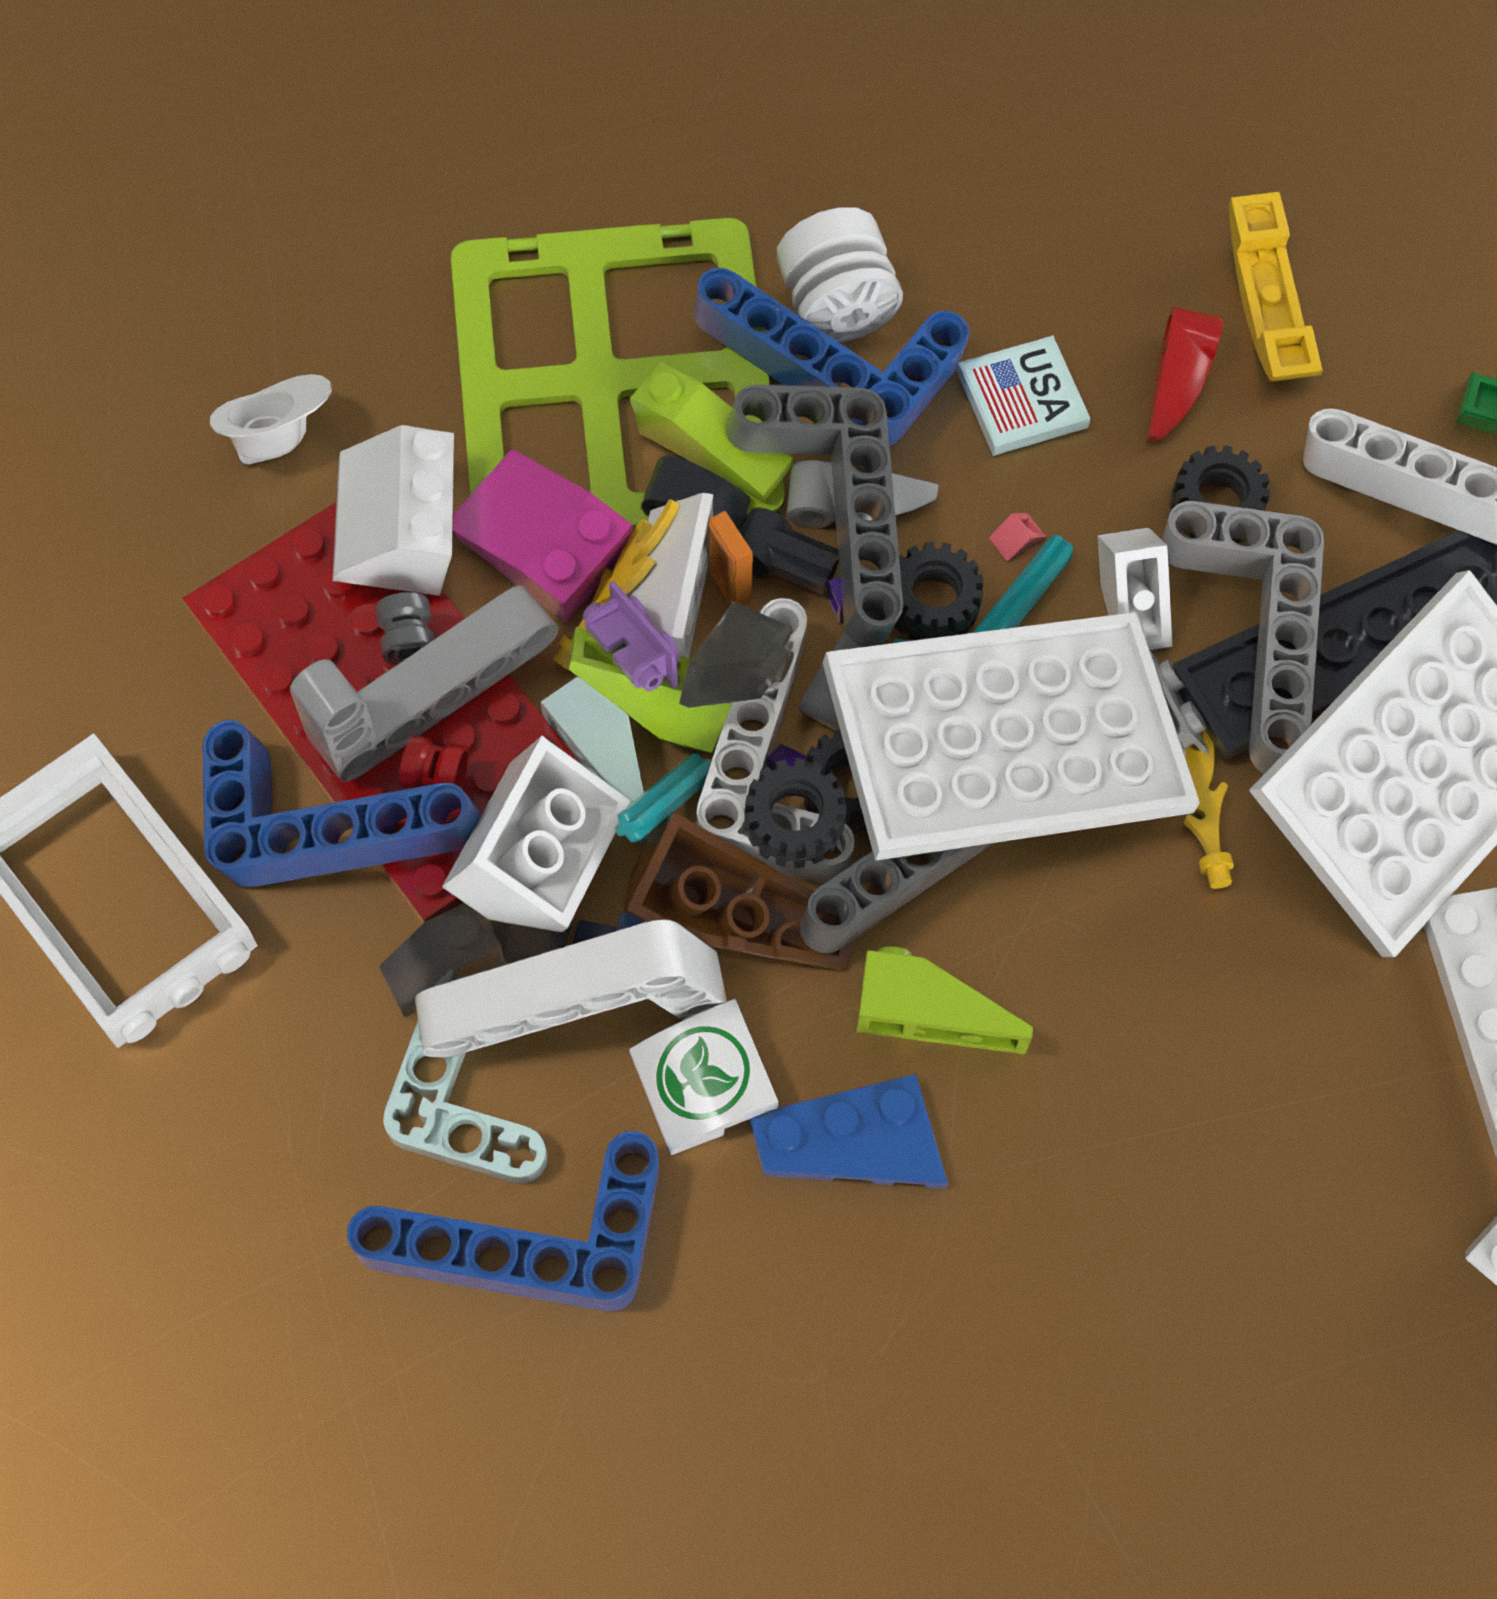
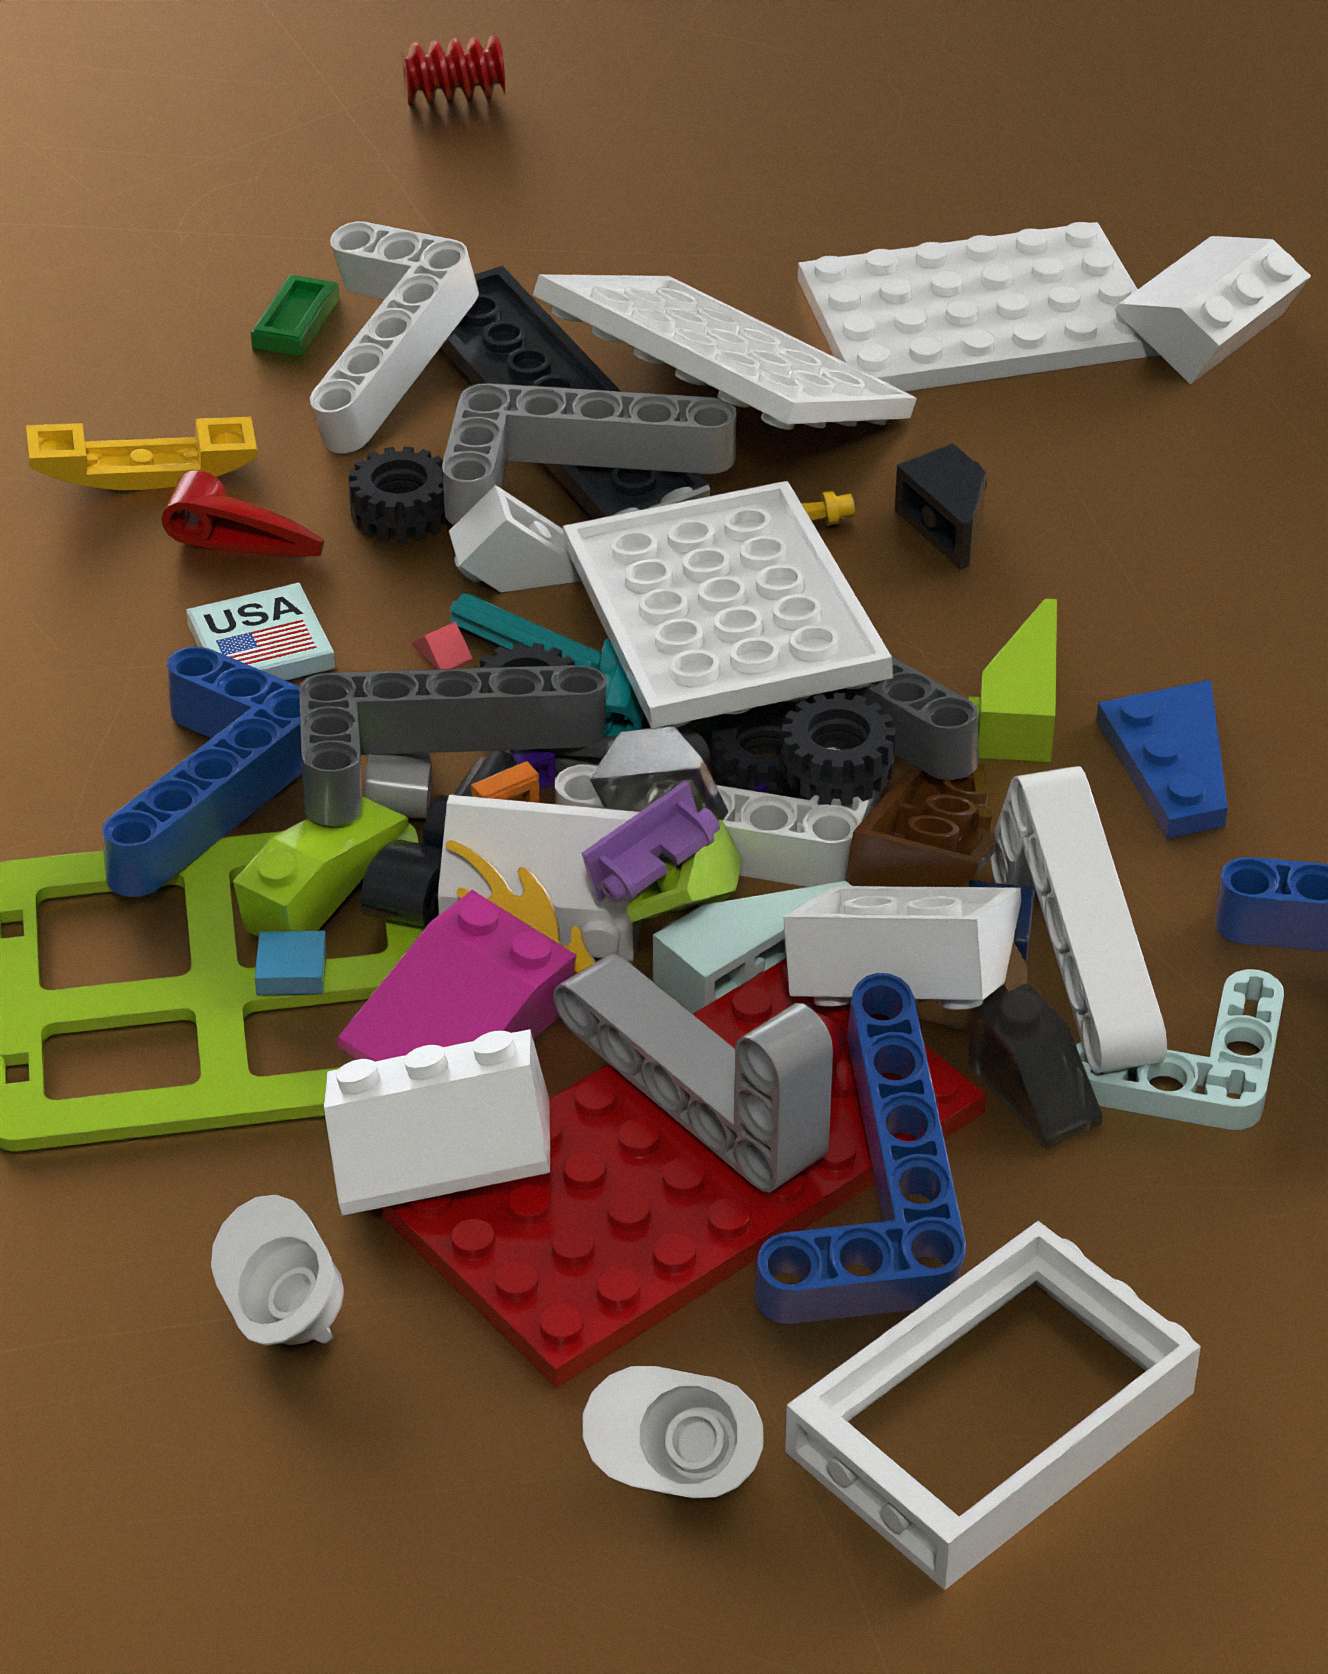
camera: 90 degrees left, 25 degrees down
dark grey wheel [375,592,435,665] -> none
teal axle [615,753,711,842] -> none
slope [629,999,778,1156] -> none
white wheel [776,207,903,343] -> none
none -> dark azure tile [255,931,327,995]
none -> white piece [583,1366,763,1498]
none -> black slope [895,443,987,570]

